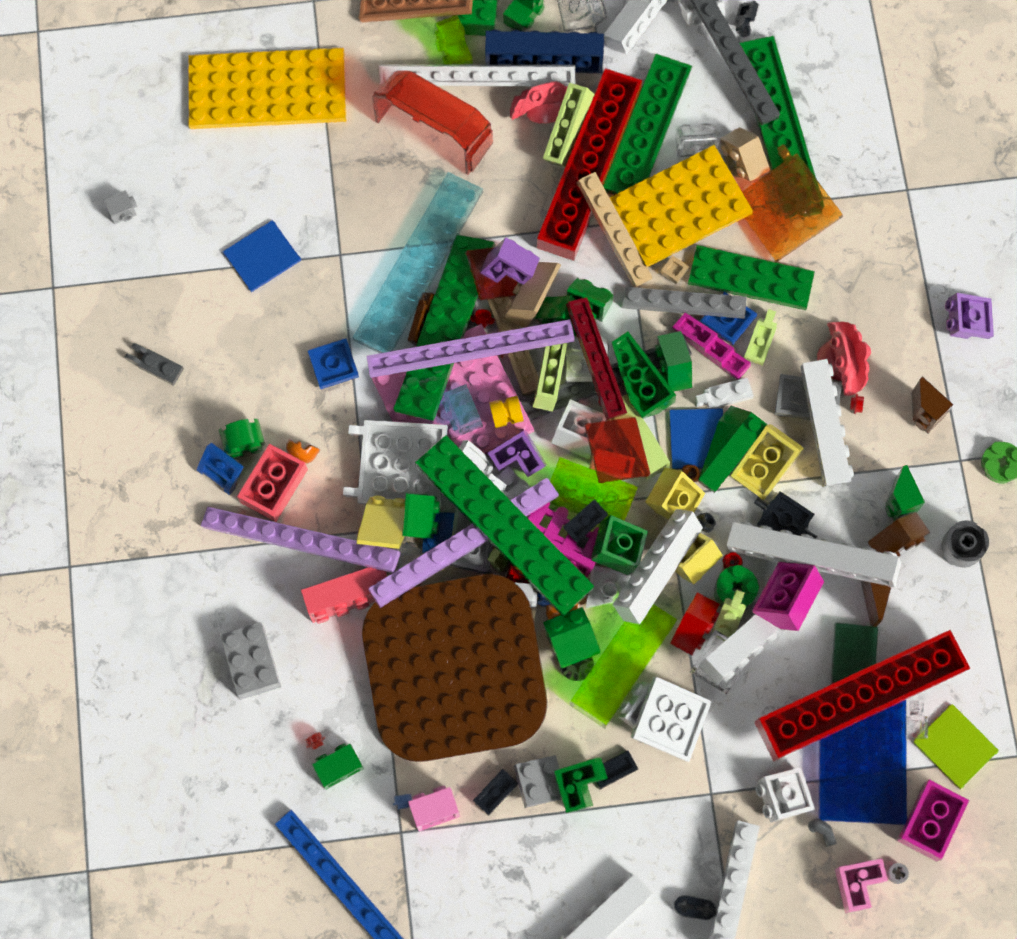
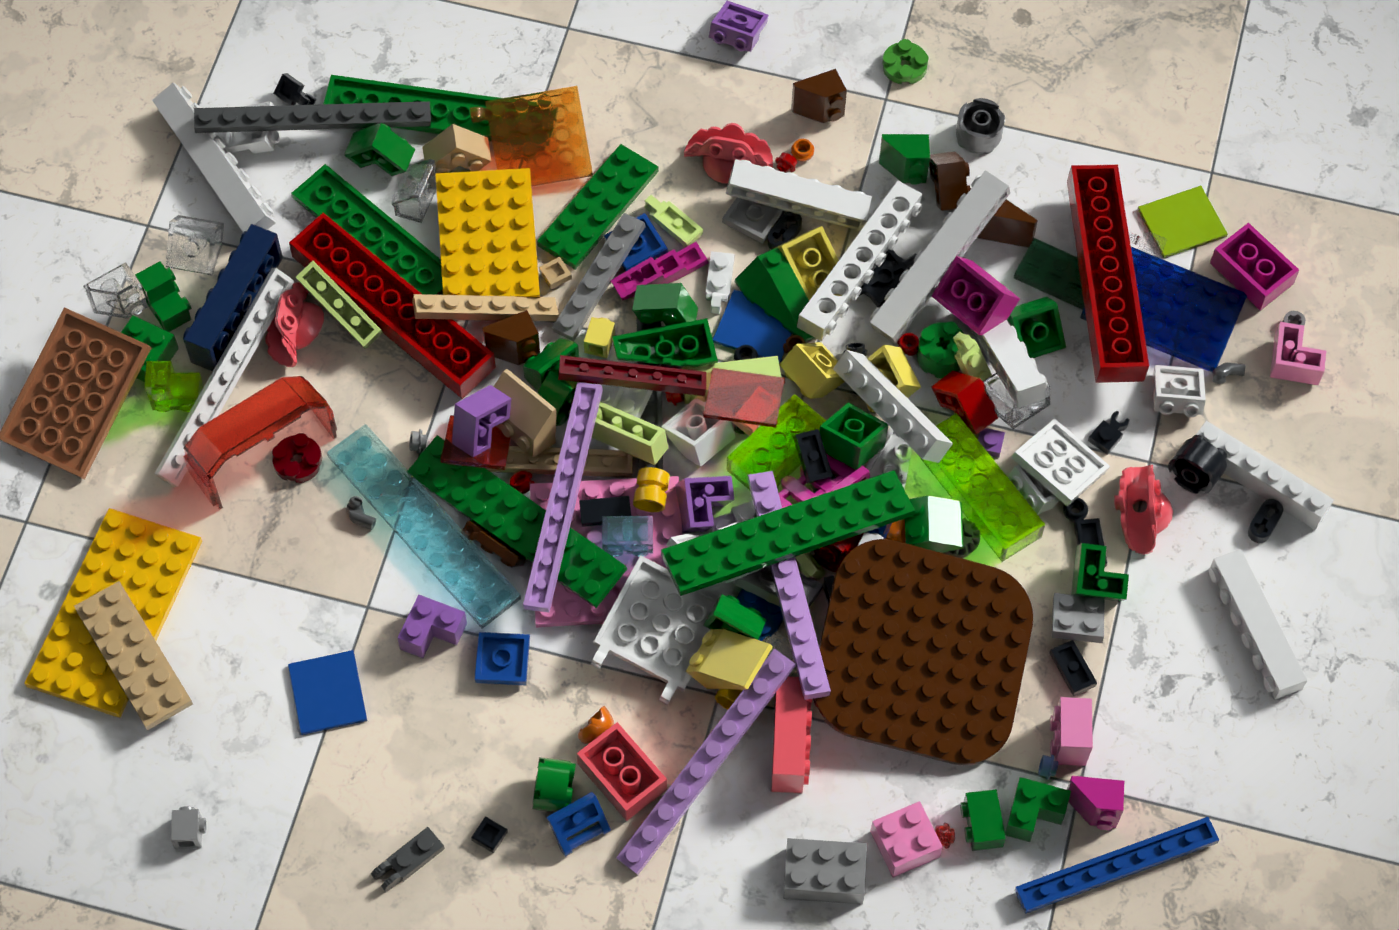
camera: 70 degrees left, 10 degrees down
none -> tan plate [74,581,193,730]
none -> dark red plate [272,433,322,483]
none -> green brick [344,123,415,176]
none -> dark grey arm [347,496,377,530]
none -> medium lavender brick [398,594,467,658]
none -> light grey plate [409,429,427,453]
none -> black tile [471,816,508,853]
none -> reddish brown slope [482,310,540,365]
none -> black tile [579,496,632,527]
none -> light yellow brick [584,317,615,359]
none -> black plate [734,345,758,361]
none -> black beam [768,212,802,250]
none -> orange plate [791,139,814,161]
none -> white brick [797,181,922,341]
none -> bright pink brick [870,801,943,877]
none -> medium lavender plate [975,428,1005,458]
none -> green brick [1005,777,1071,842]
none -> green slope [1007,296,1066,358]
none -> black plate [1063,498,1088,522]
none -> dark pink slope [1067,776,1125,830]
none -> black plate [1088,411,1130,455]
none -> coral piece [1114,465,1173,555]
none -> black brick [1168,435,1227,494]

